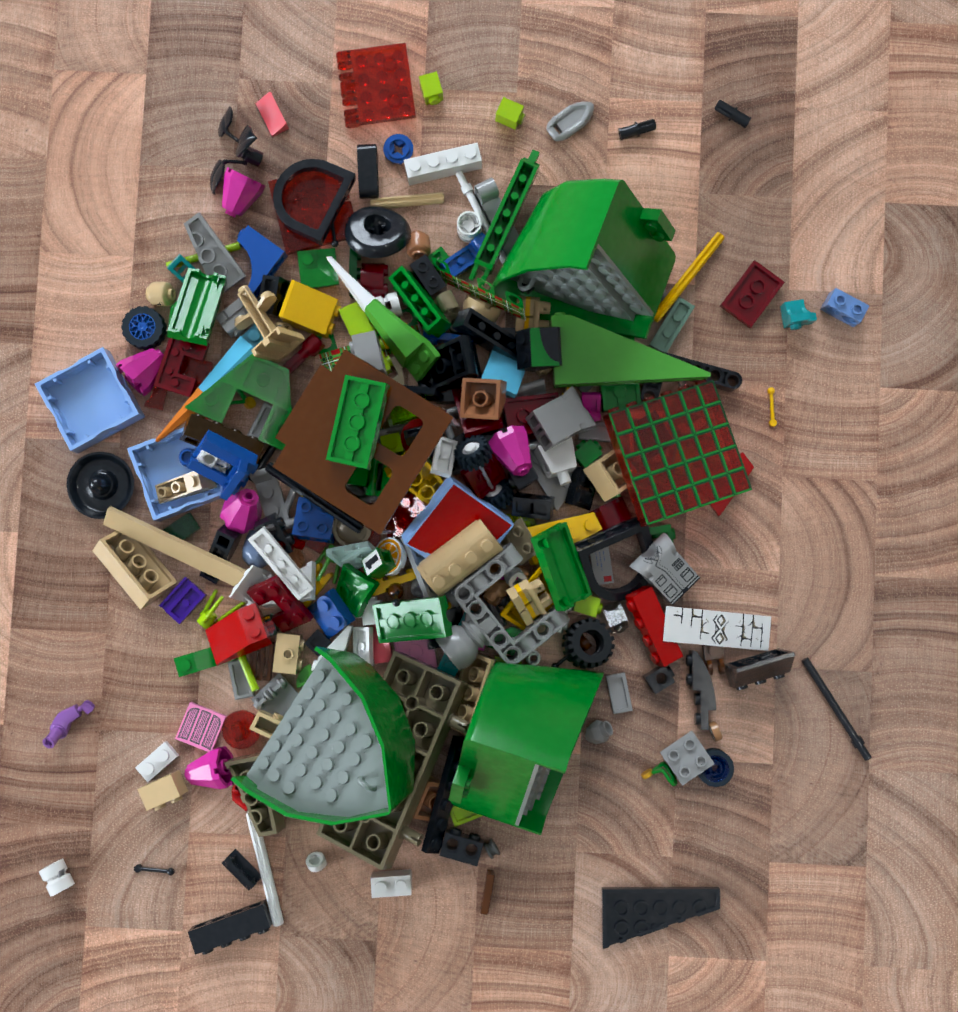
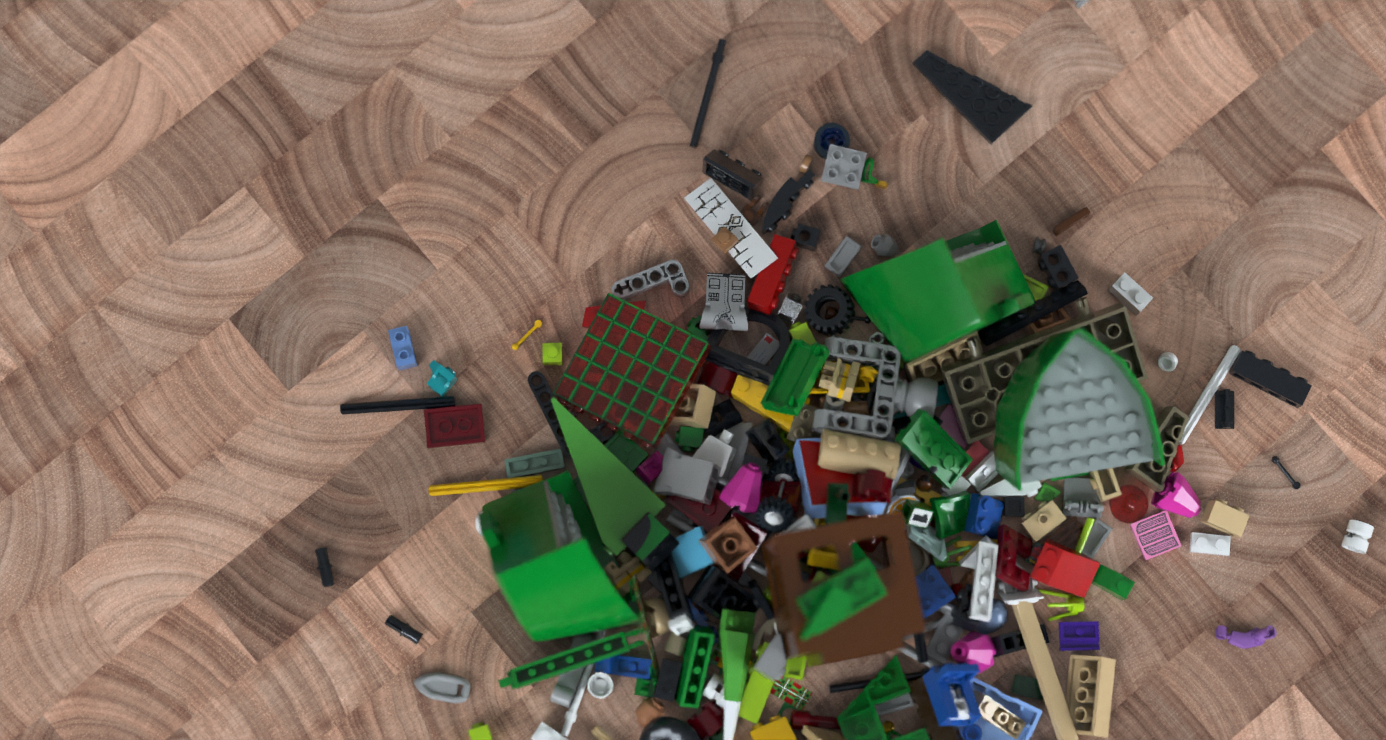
camera: 135 degrees left, 5 degrees down
none -> black axle [340,396,455,415]
none -> lime brick [542,343,563,366]
none -> light grey beam [611,260,689,301]
none -> white tile [668,614,694,635]
none -> medium nougat plate [711,226,739,254]
none -> green slope [798,583,855,640]
none -> dark green piece [825,483,851,525]
none -> dark red cylinder [852,469,892,503]
none -> yellow plate [858,366,878,382]
none -> dark grey tile [895,479,916,496]

